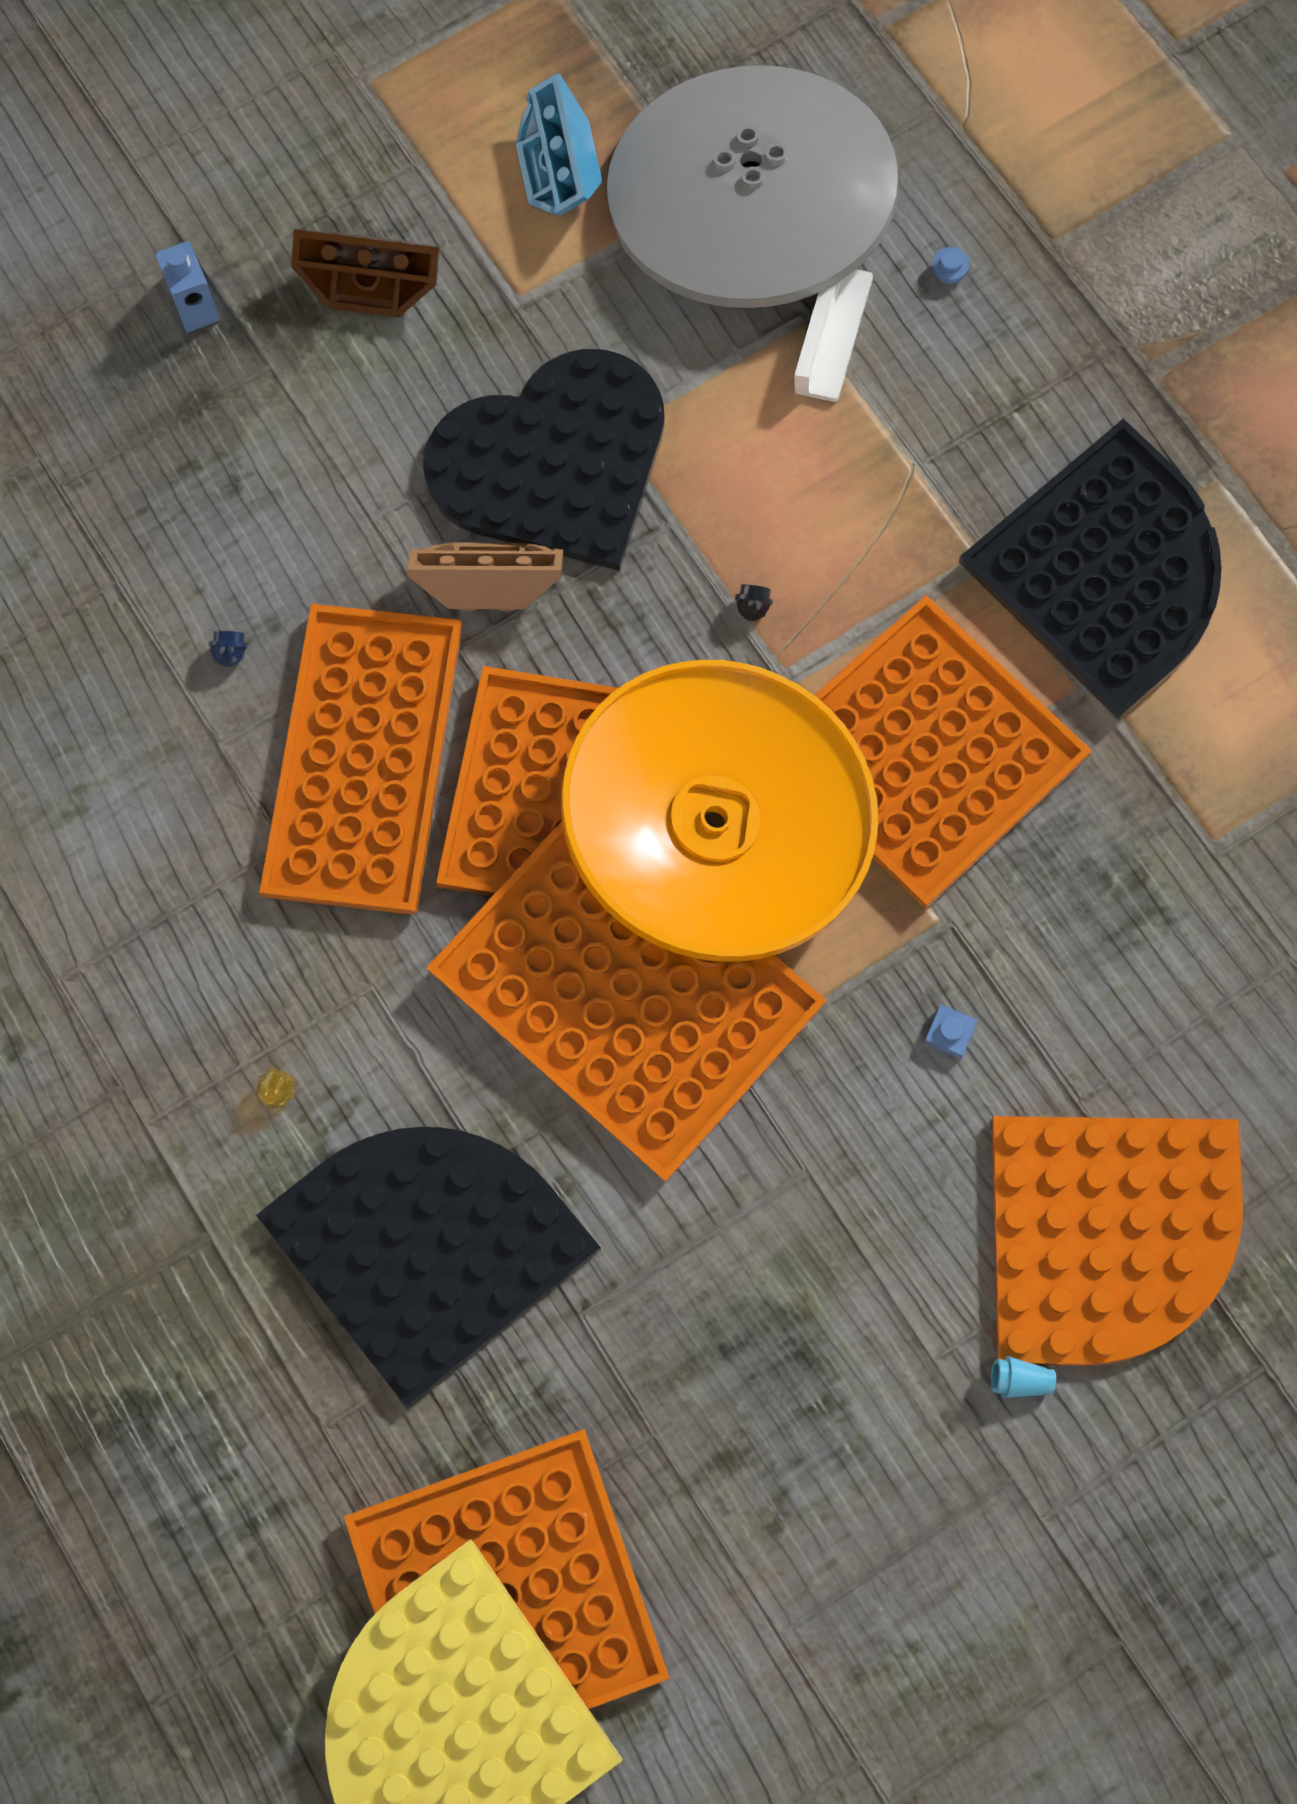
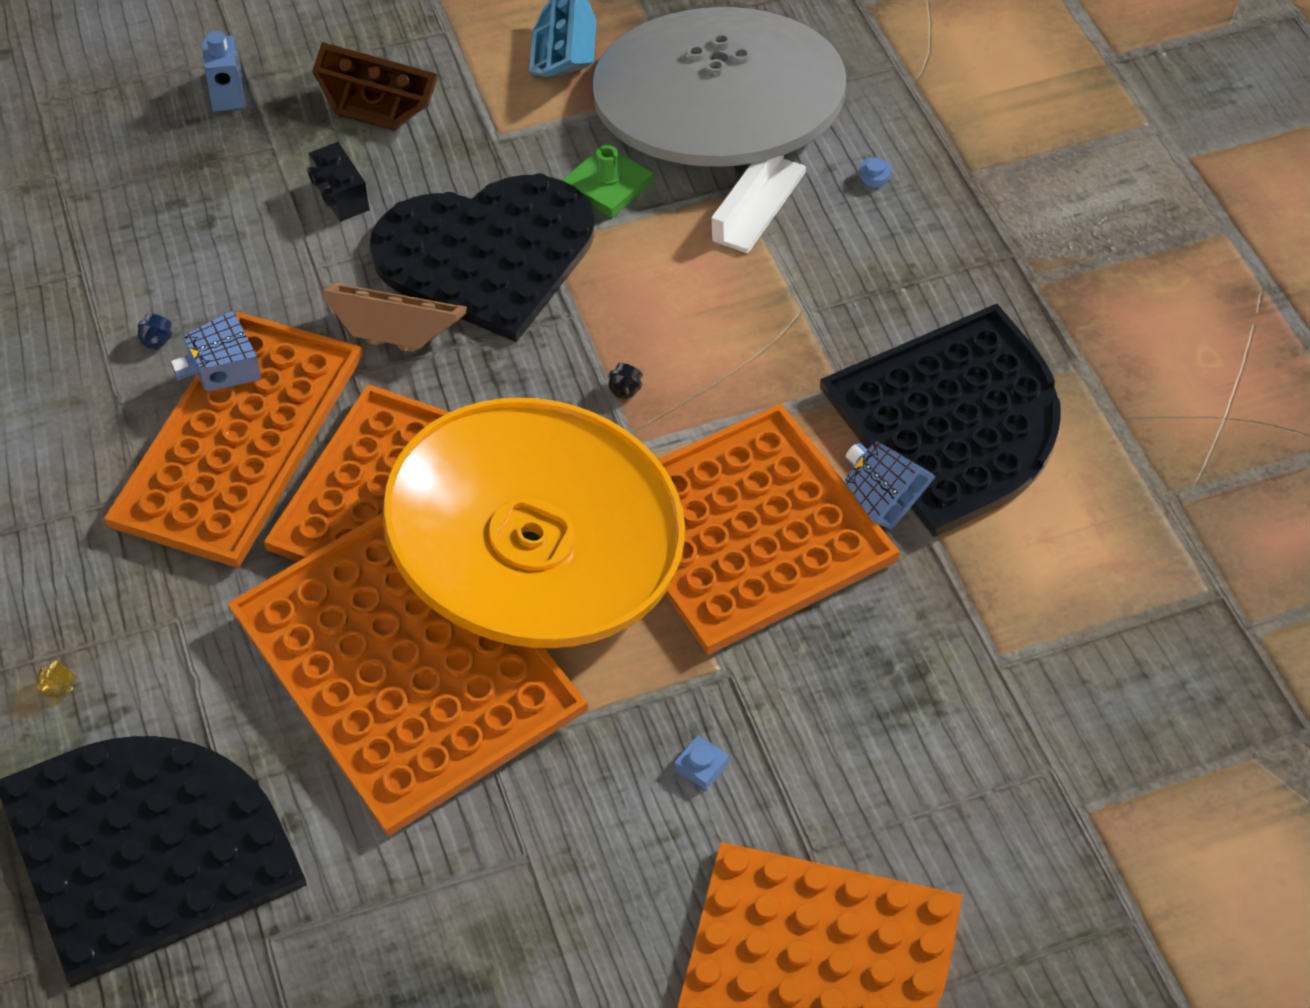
camera: 10 degrees right, 20 degrees down
none -> medium blue torso [170,311,262,391]
none -> black brick [307,142,370,222]
none -> bright green tile [562,144,654,219]
none -> medium blue torso [845,442,935,530]

